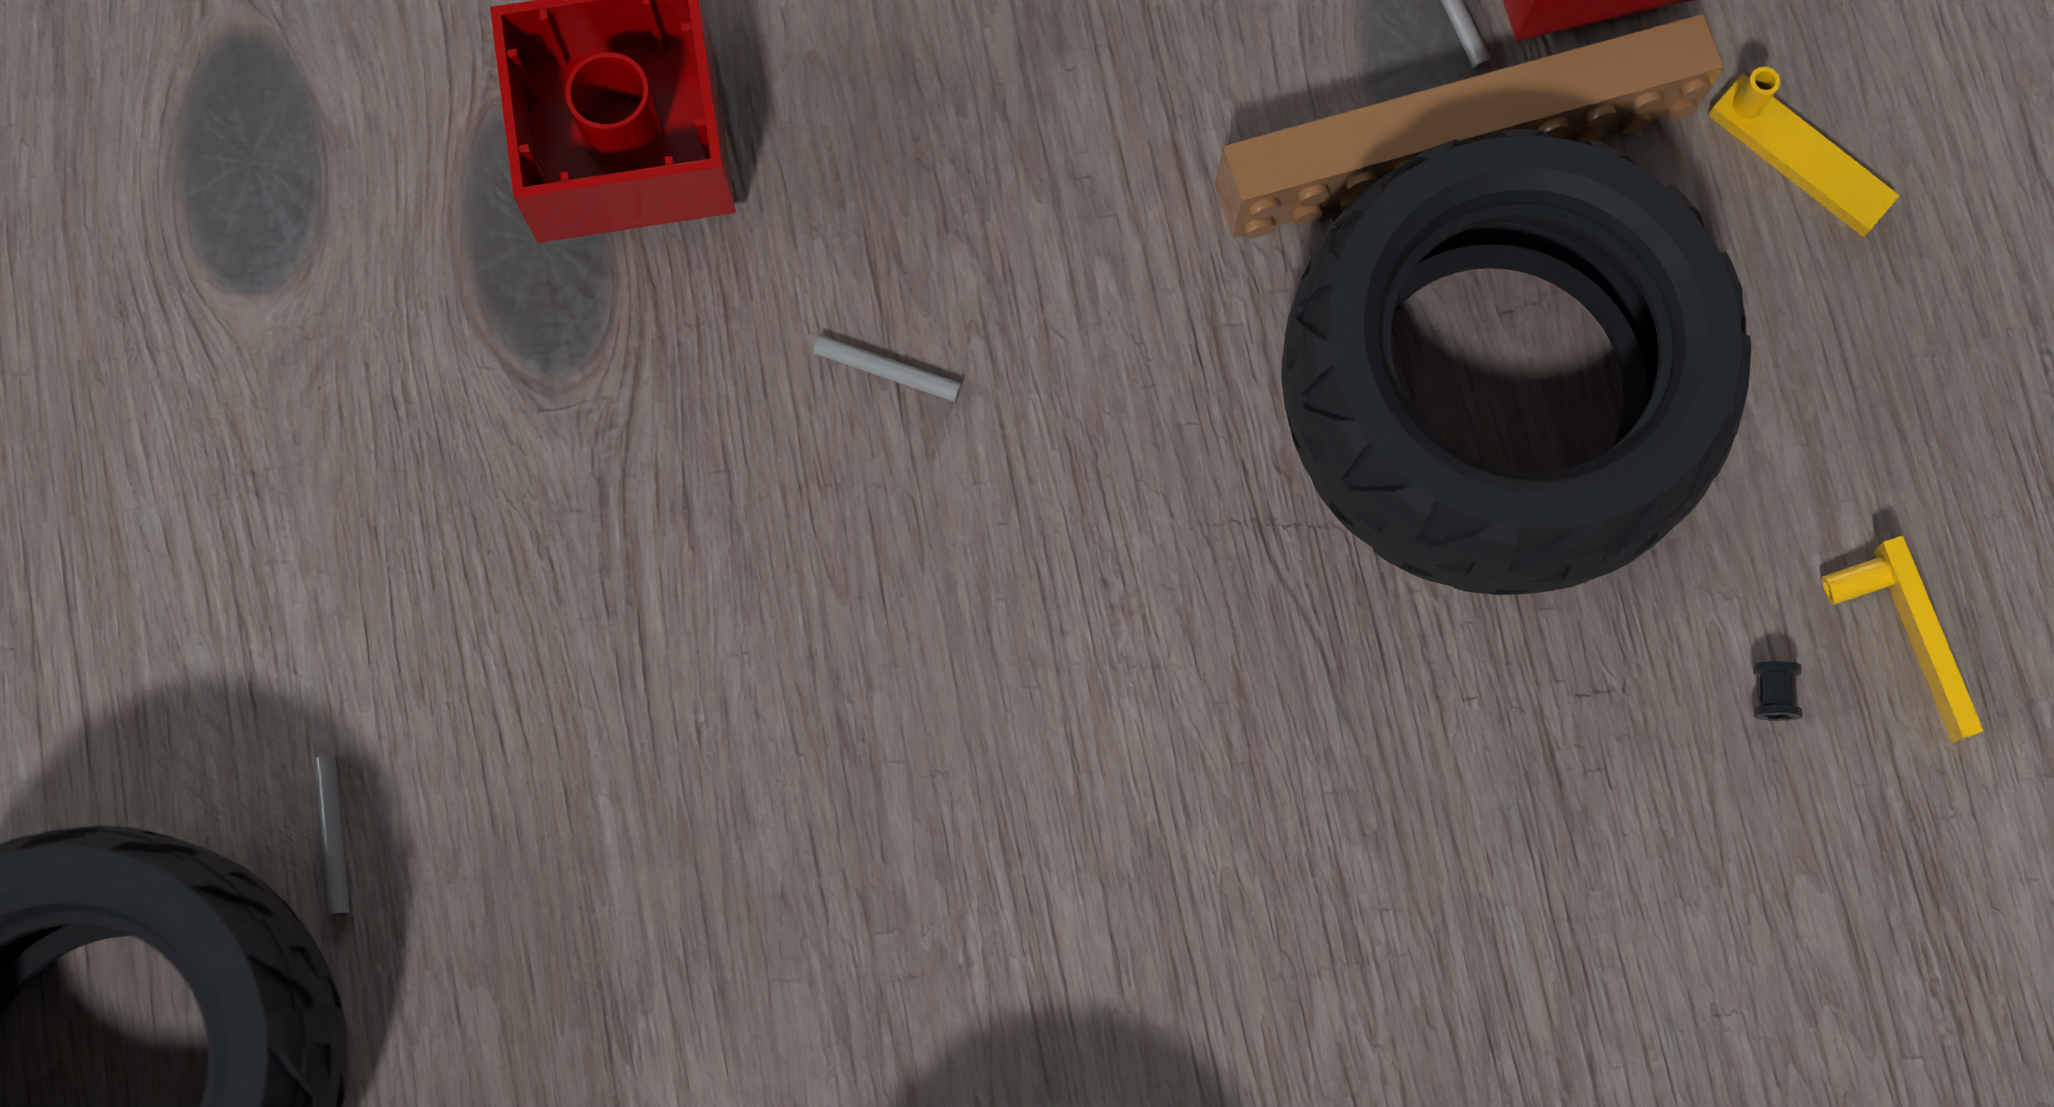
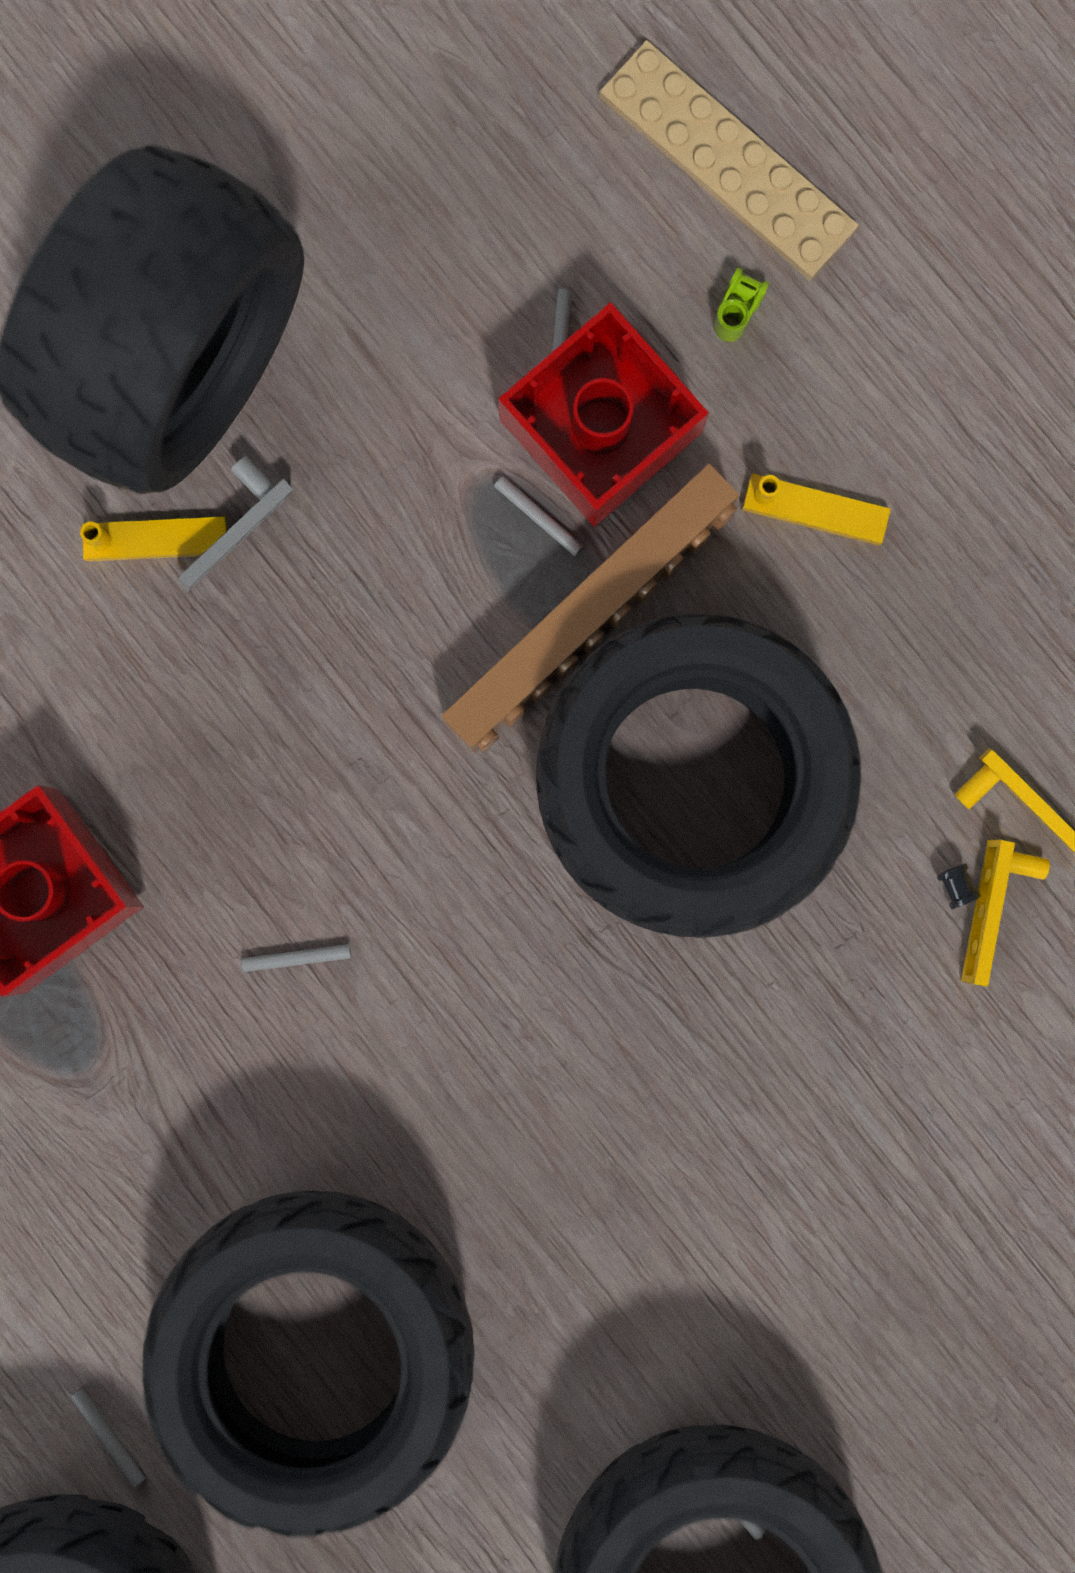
camera: 25 degrees left, 10 degrees up
none -> black tyre [142,1191,475,1537]
none -> yellow piece [961,840,1050,987]

